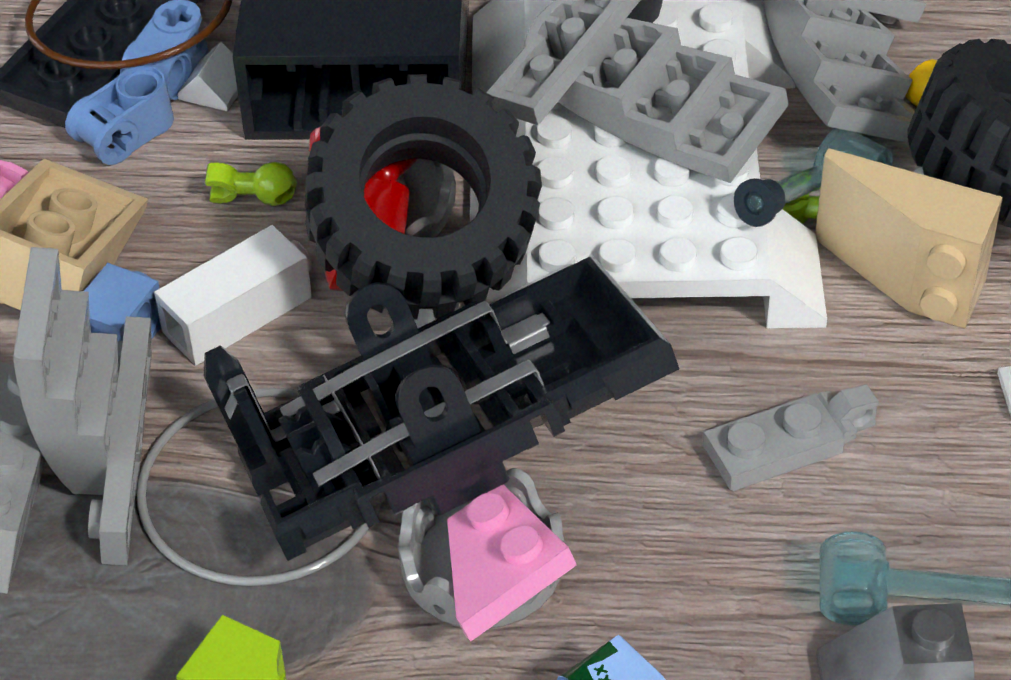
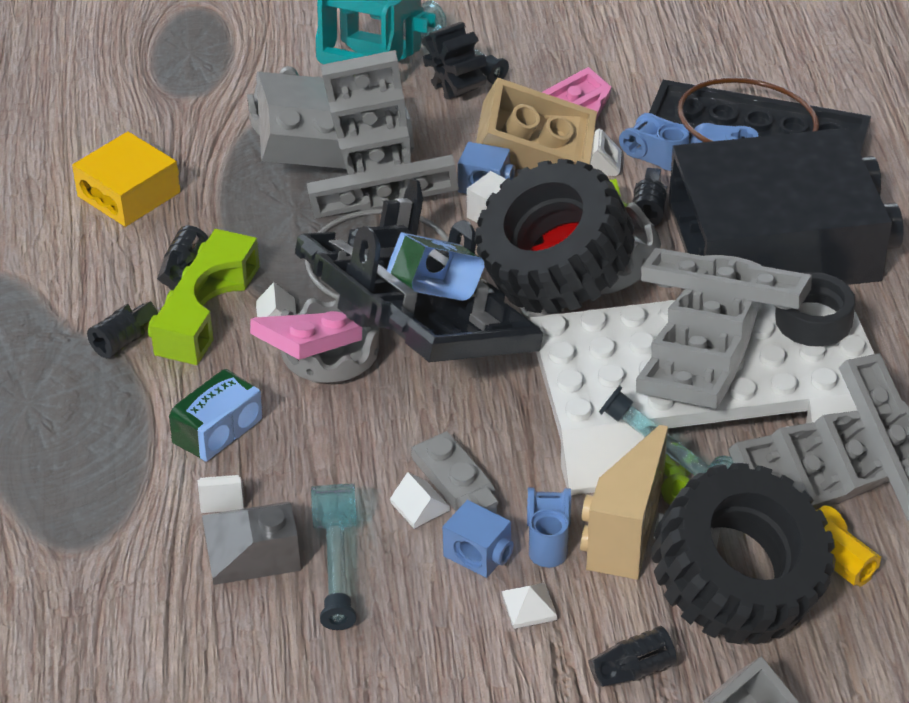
camera: 80 degrees right, 5 degrees down
none -> white slope [256,282,296,317]
none -> light blue piece [387,232,484,301]
none -> white slope [390,472,450,529]
none -> medium blue brick [442,500,514,578]
none -> medium blue piece [527,487,571,568]
none -> white slope [590,128,622,176]
none -> black hinge [632,168,668,226]

